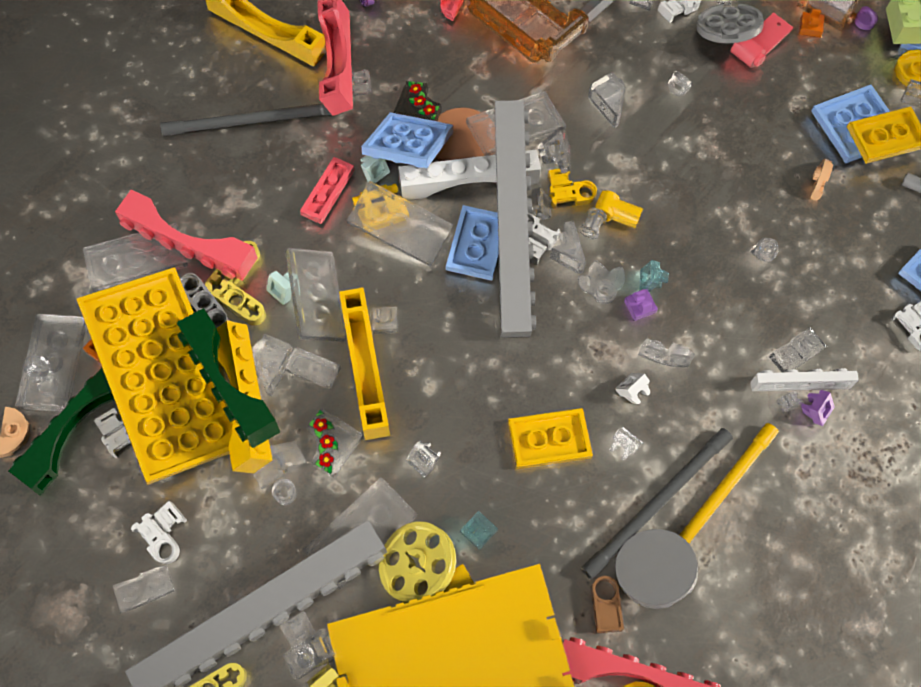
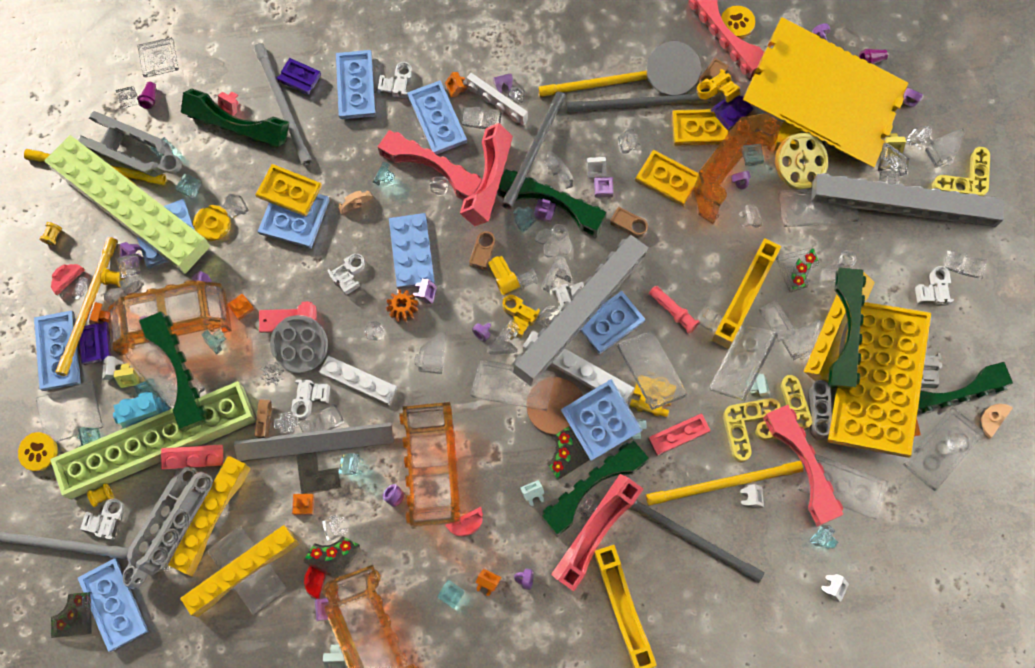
camera: 135 degrees left, 5 degrees up
none -> white plate [319,356,397,405]
none -> white piece [327,254,365,295]
none -> clear light blue tile [373,162,395,186]
none -> coral arch [378,130,482,200]
none -> orange gear [386,290,419,322]
none -> light blue plate [389,213,435,289]
none -> light blue plate [407,80,467,155]
none -> medium lavender tile [413,279,437,304]
none -> orange tile [445,72,468,98]
none -> coral arch [460,123,513,226]
none -> medium nougat piece [469,231,495,270]
none -> medium lavender tile [472,323,491,342]
none -> dark green arch [497,169,607,238]
none -> dark grey piece [502,92,566,210]
none -> light aqua tile [520,480,545,506]
none -> dark green arch [542,440,649,537]
none -> lavender tile [594,177,613,197]
none -> medium nougat piece [610,206,648,238]
none -> yellow piece [645,461,804,506]
none -> coral pin [649,285,700,334]
none -> yellow tile [672,109,729,146]
none -> clear orange windscreen [694,114,783,225]
none -> yellow piece [697,69,741,102]
none -> dark purple plate [710,95,754,130]
none -> light yellow beam [723,398,781,462]
none -> medium lavender tile [731,171,751,189]
none -> white tile [741,484,764,508]
none -> clear light blue tile [810,525,839,549]
none -> white tile [822,574,849,602]

